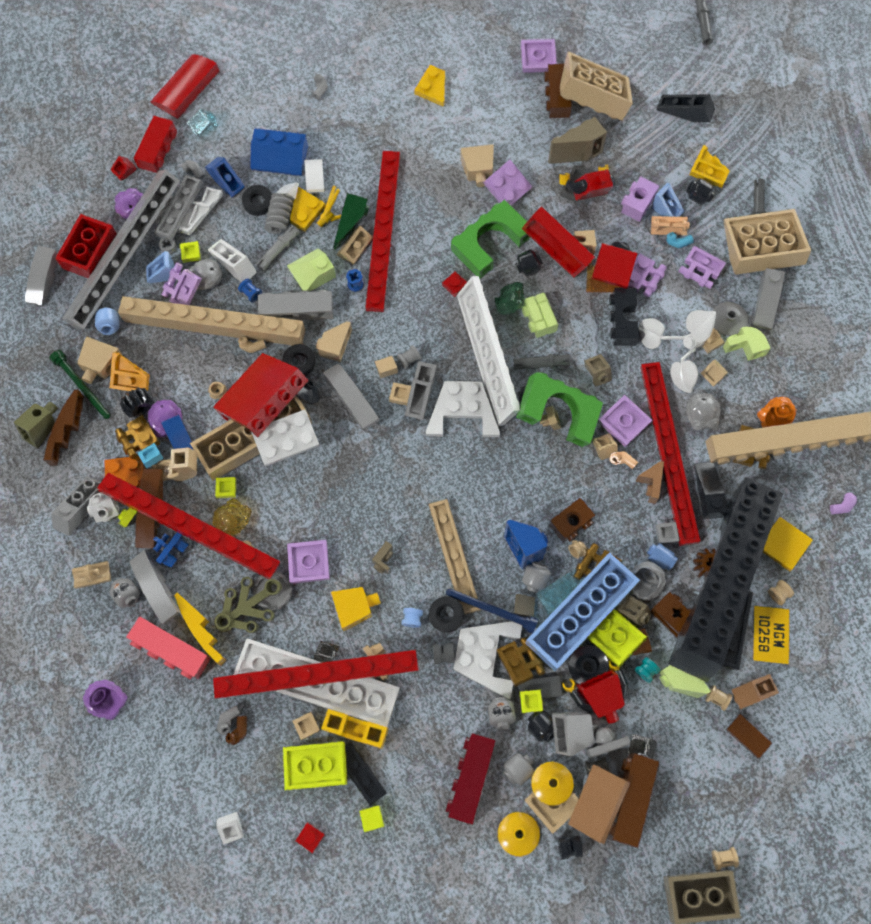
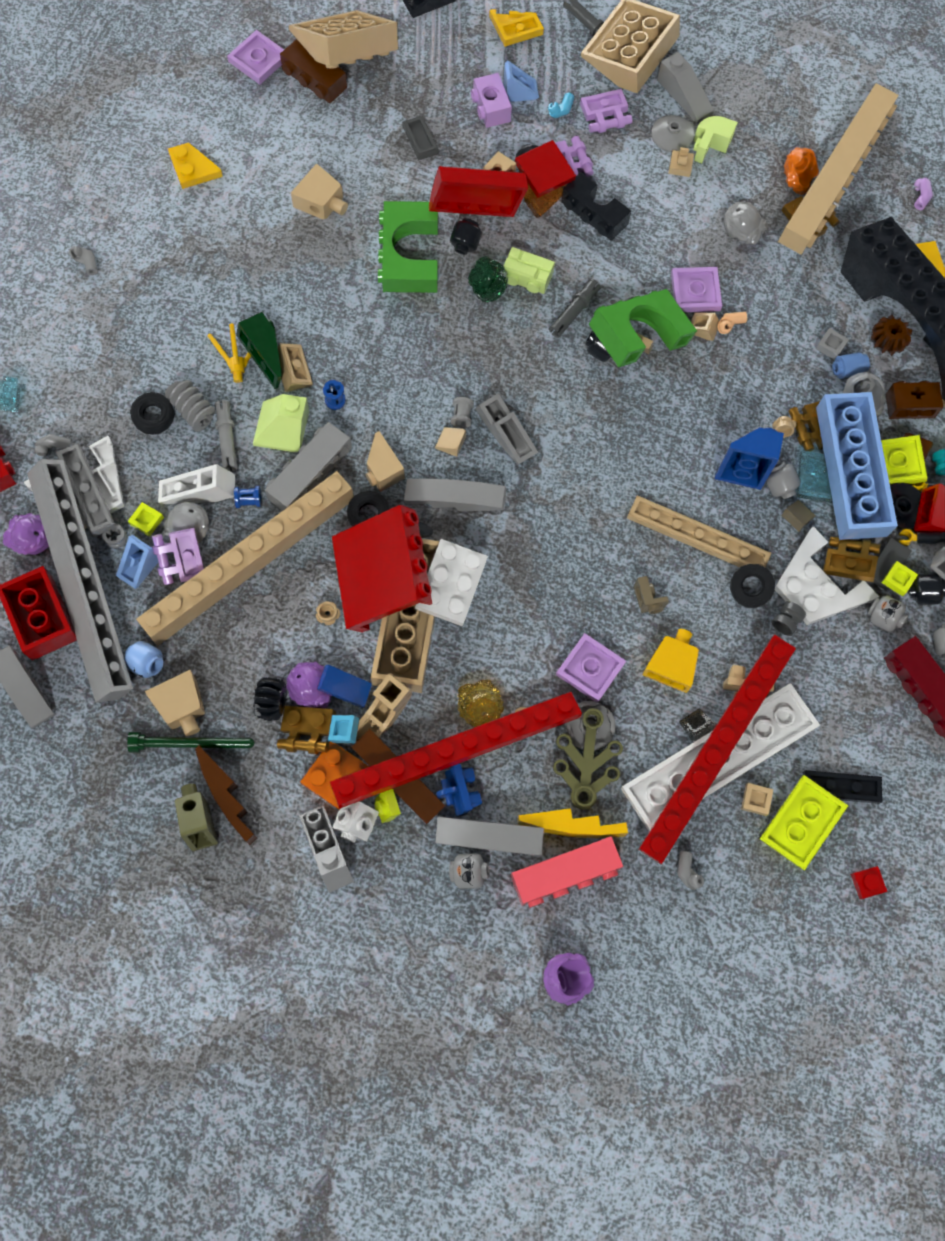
camera: 55 degrees left, 0 degrees up
tan hips [72,561,111,589] -> none
light orange wing [109,352,150,391] -> none
blue slope [205,157,245,197] -> none
neon yellow plate [215,477,236,498] -> none
white slope [216,812,244,844] -> none
reddish brown arm [225,716,247,745] -> none
tan arm [238,337,266,353] -> none
blue slope [250,128,308,176] -> none
white slope [276,183,299,200] -> none
yellow wing [290,186,326,232] -> none
white slope [304,159,324,193] -> none
yellow arch [321,709,389,750] -> none
neon yellow slope [359,805,385,832] -> none
red plate [365,151,400,312] -> none
tan plate [389,382,411,406] -> none
light blue wheel [401,608,423,628] -> none
white wing [426,381,500,437] -> none
red plate [442,271,467,297] -> none
dark blue piece [446,588,539,634] -> none
white plate [457,276,520,427] -> none
lavender plate [483,160,532,205] -> none
dark tan slope [548,117,607,164] -> none
reddish brown brick [548,497,595,543] -> none
red torso [559,165,616,201] -> none
dark tan bracket [584,354,612,387] -> none
dark tan bracket [617,594,651,629] -> none
medium nougat slope [636,461,664,504] -> none
white plant [638,310,716,393] -> none
red plate [640,362,700,546] -> none
light nougat hinge [651,216,690,235] -> none
black head [686,178,714,205] -> none
black slope [694,462,728,520] -> none
tan plate [700,359,728,387] -> none

